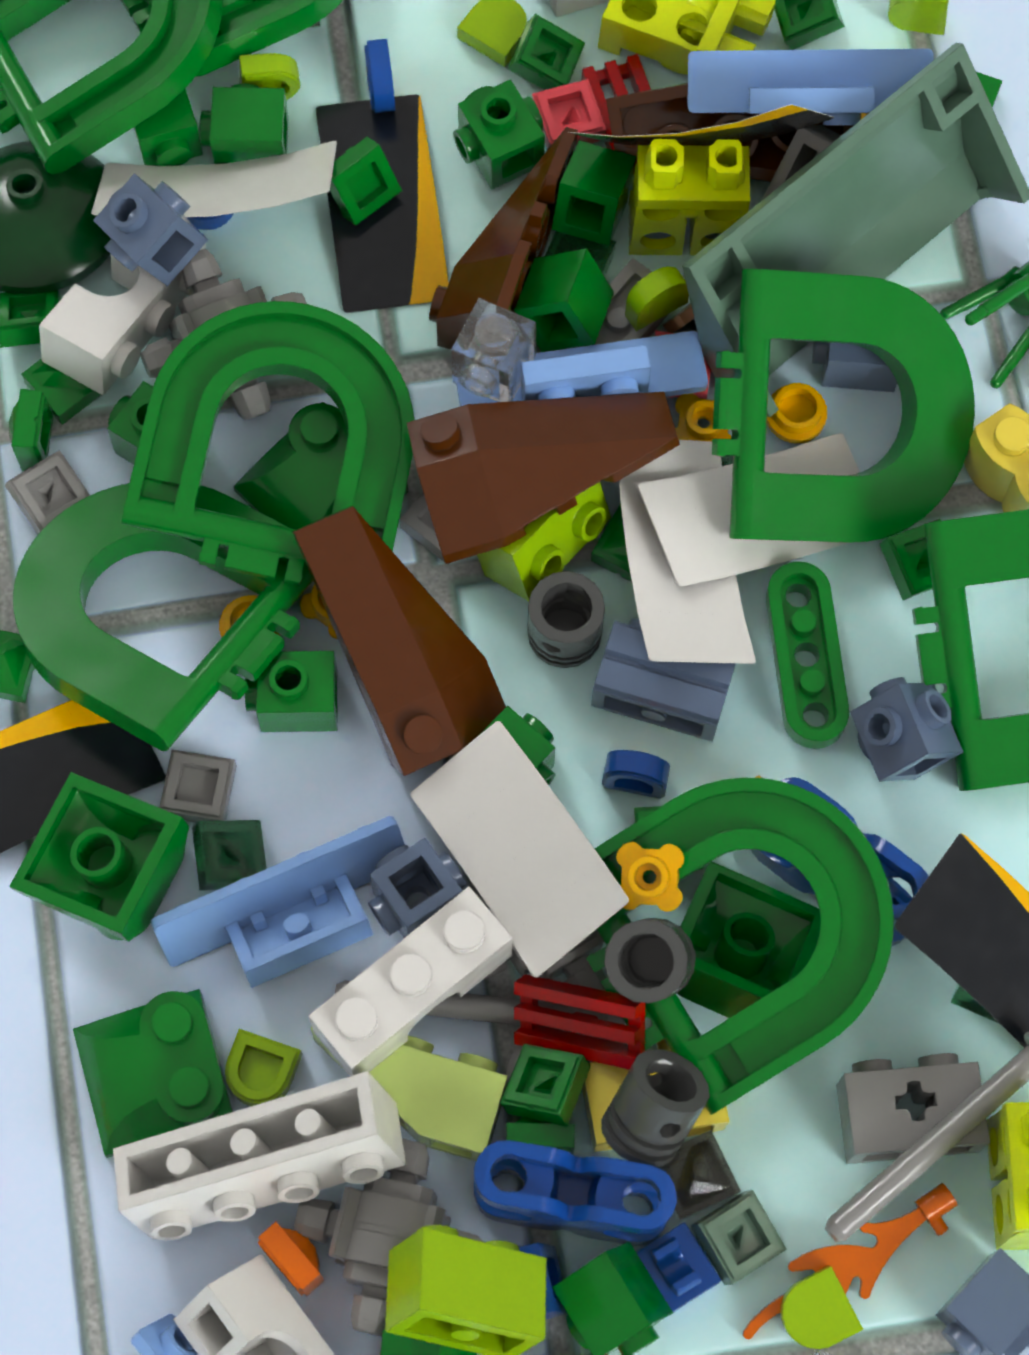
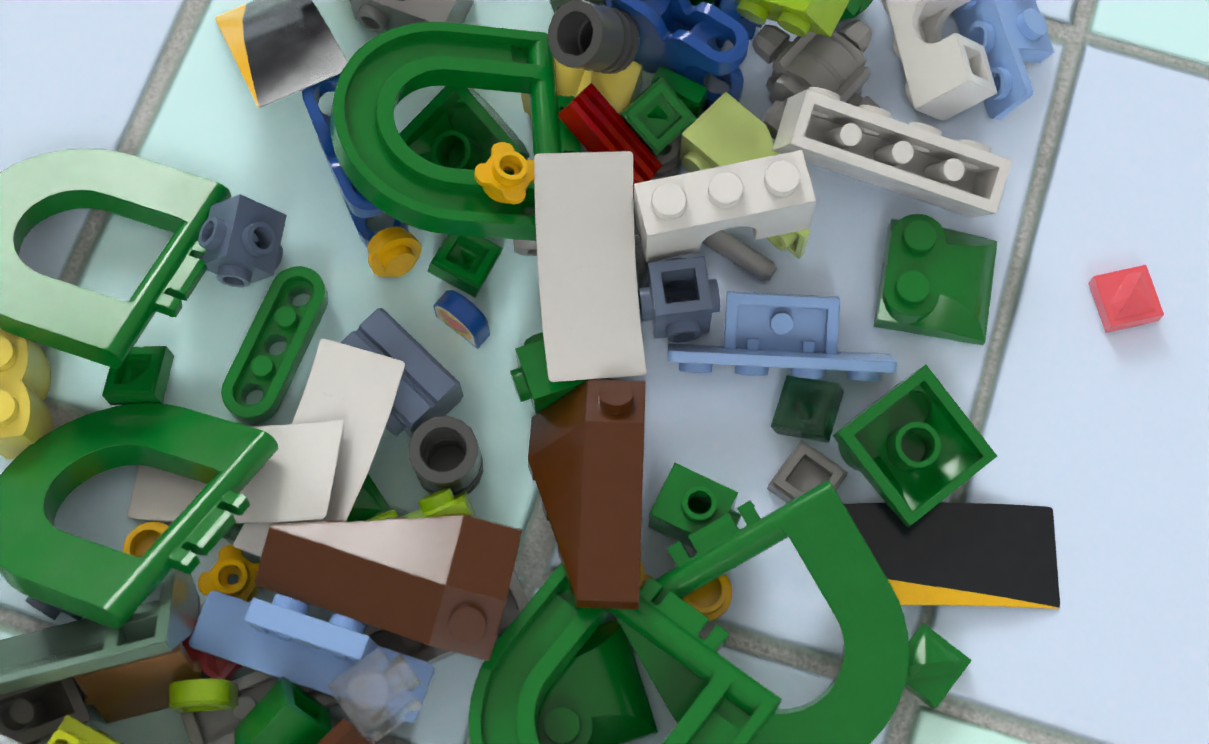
camera: 150 degrees left, 0 degrees up
lime tile [225,1029,303,1106] -> none
orange tile [257,1221,325,1297] -> none
dark grey piece [604,918,696,1003] -> none

